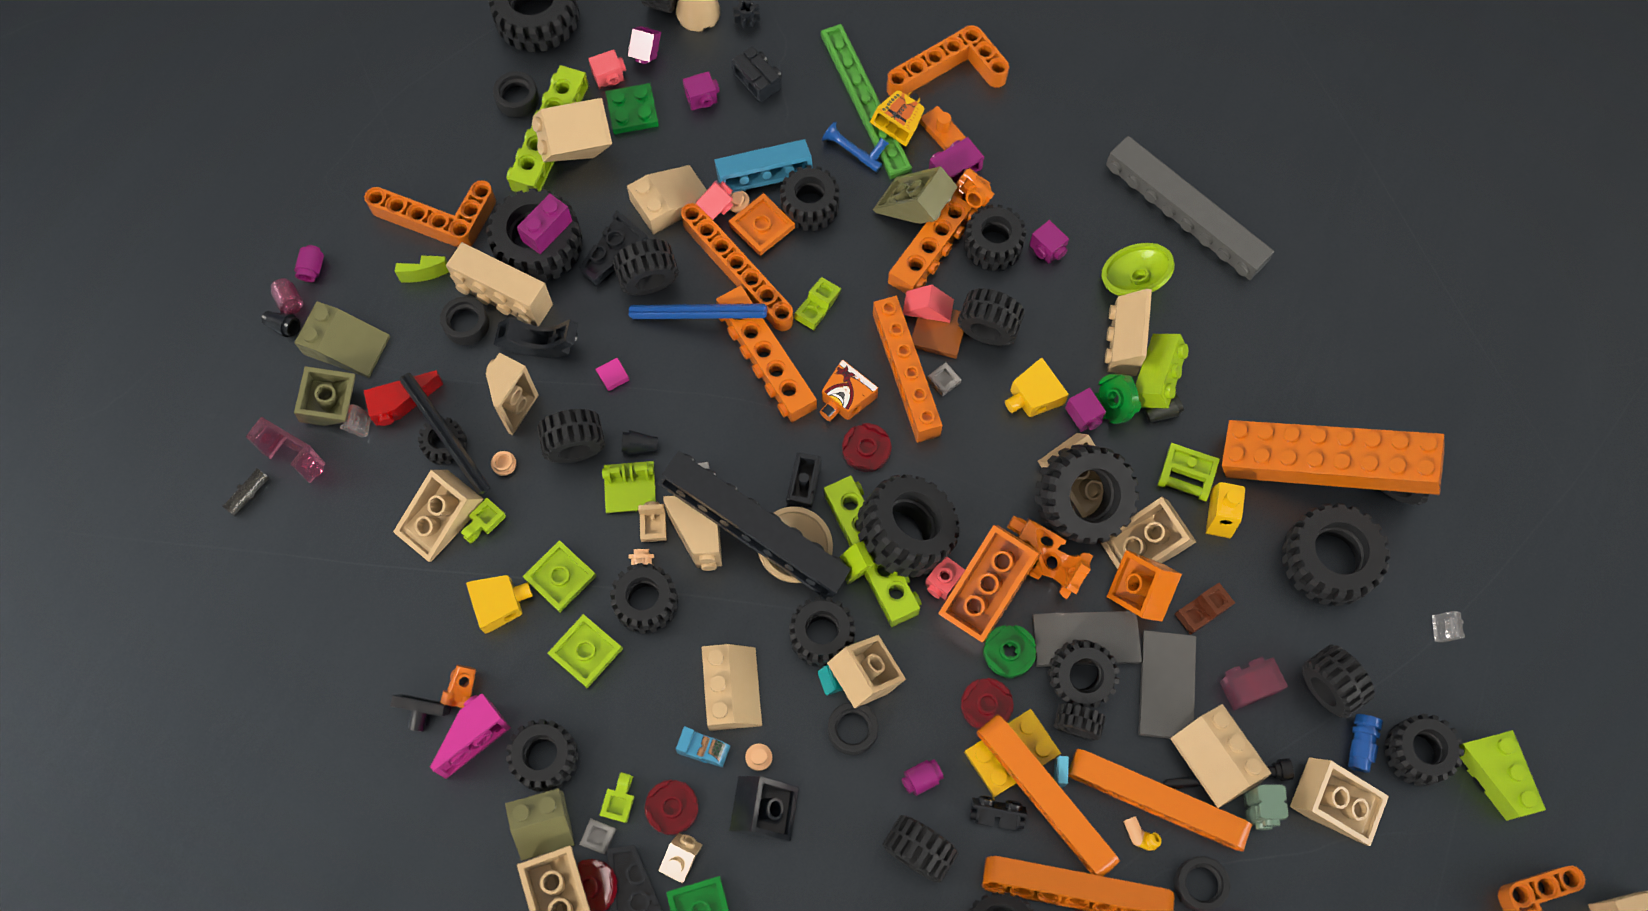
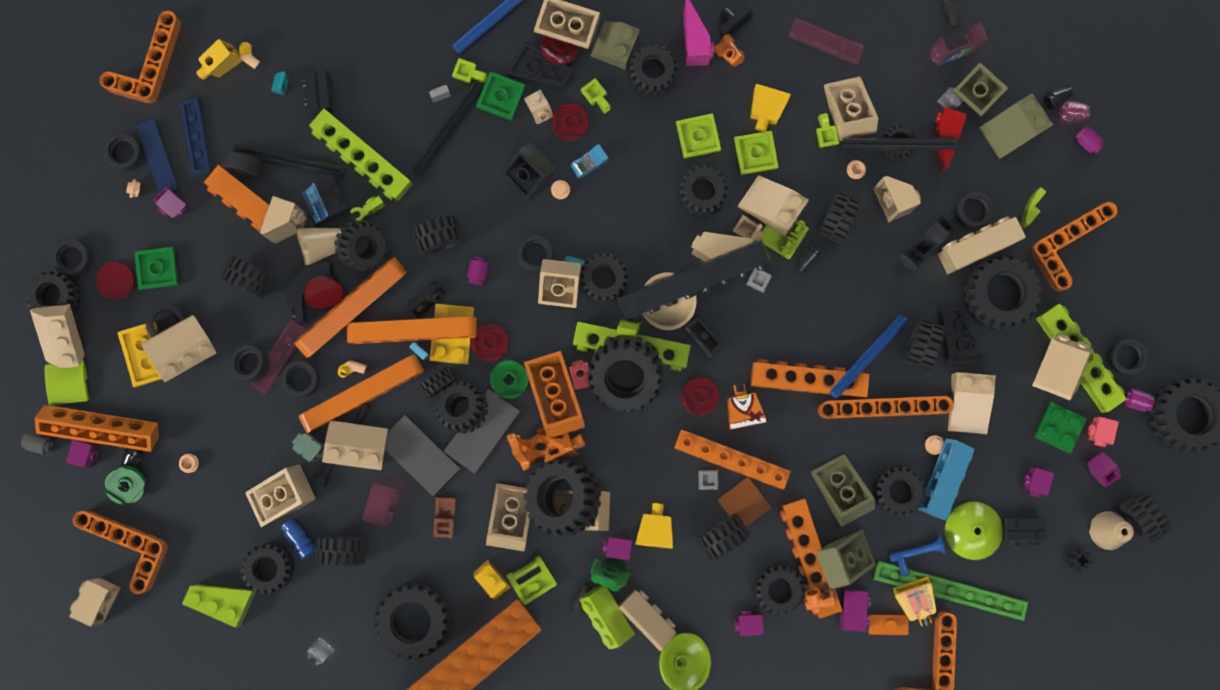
camera: 125 degrees right, 15 degrees up
magenta brick [517,193,572,254] -> none
light grey tile [579,818,616,855] -> none
dark pink tile [596,358,629,391] -> none
light nougat plate [629,549,654,565] -> none
coral brick [696,180,733,219] -> none
tan slope [702,644,762,731] -> none
orange plate [728,193,795,256] -> none
lime slope [794,277,841,330] -> none
coral slope [903,285,954,323] -> none
orange slope [1107,550,1182,622] -> none
none -> tan slope [738,175,808,237]
none -> clear pink tile [788,18,865,65]
none -> olive slope [811,454,875,527]
none -> lime dish [945,502,1003,560]
none -> magenta brick [1124,388,1155,412]

